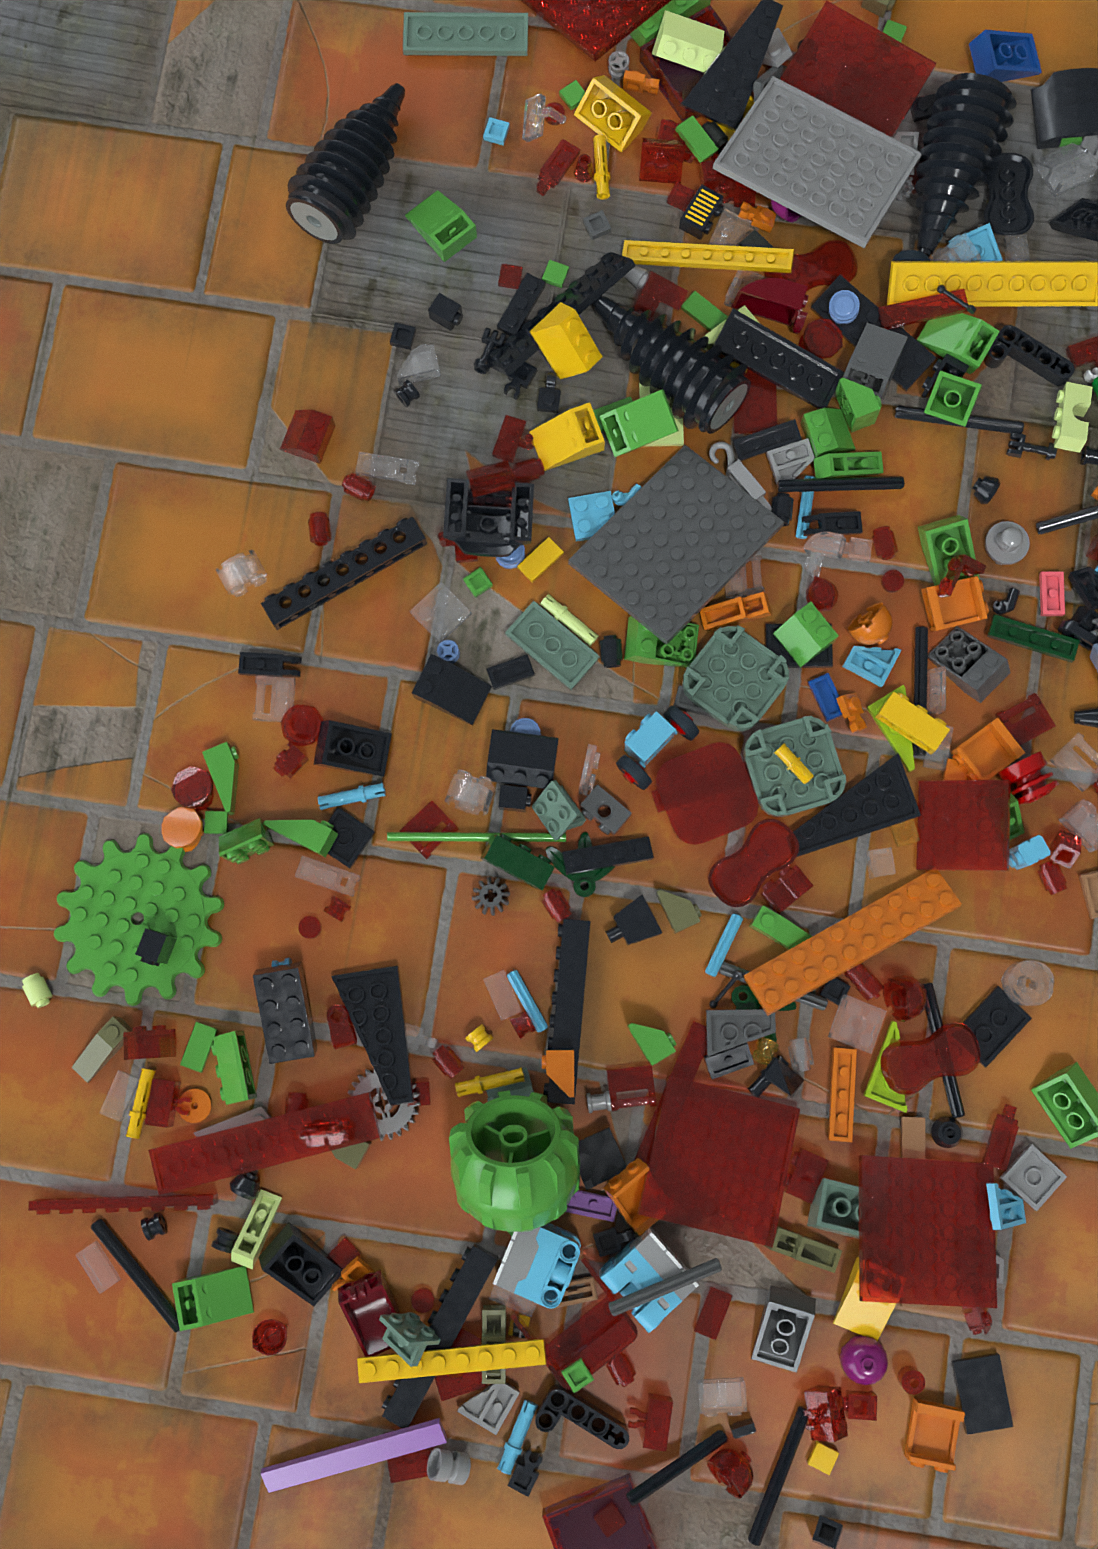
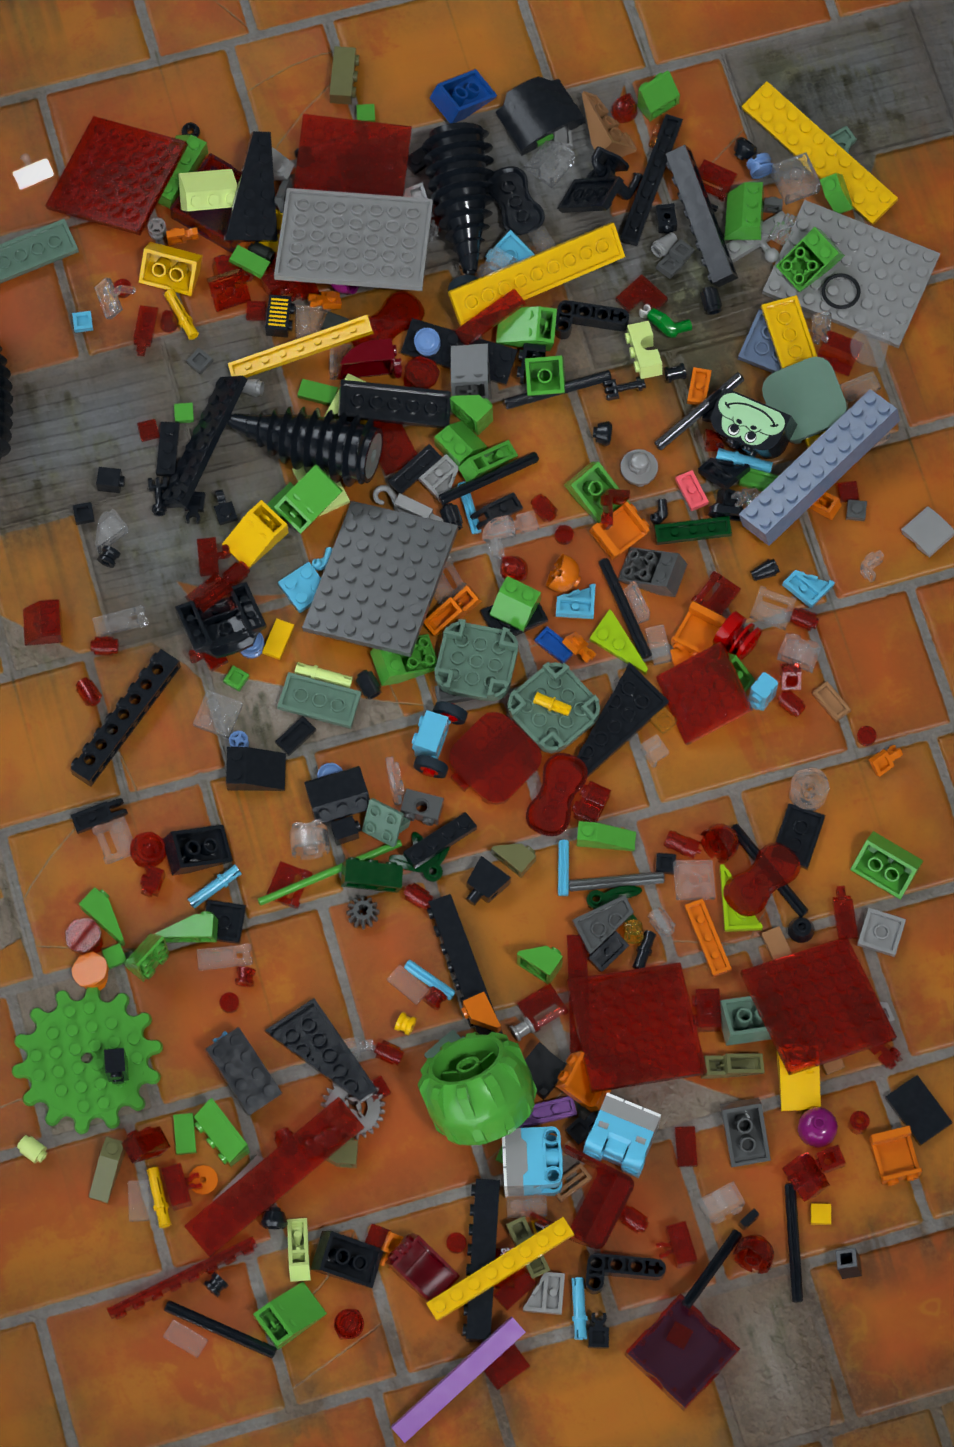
camera: 30 degrees left, 10 degrees down
black wheel [211,1227,239,1253] -> none
clear brick [216,550,267,597] -> none
clear red piece [326,1004,357,1050] -> none
sand green bracket [379,1312,441,1367] -> none
bright green slope [405,190,477,262] -> none
light grey wheel [427,1448,471,1485] -> none
yellow pin [455,1067,525,1097] -> none
yellow slope [530,302,603,380] -> none
bright green tile [559,80,585,110] -> none
bright green tile [561,1358,594,1393] -> none
dark grey axle [609,1258,722,1316] -> none
clear red plate [632,271,689,318] -> none
black hinge [709,970,742,1009] -> none
orange plate [744,867,962,1016] -> none
black slope [761,1057,805,1098] -> none
yellow brick [875,692,950,755] -> none
black hinge [937,285,976,314] -> none
medium azure wing [986,1183,1026,1230] -> none

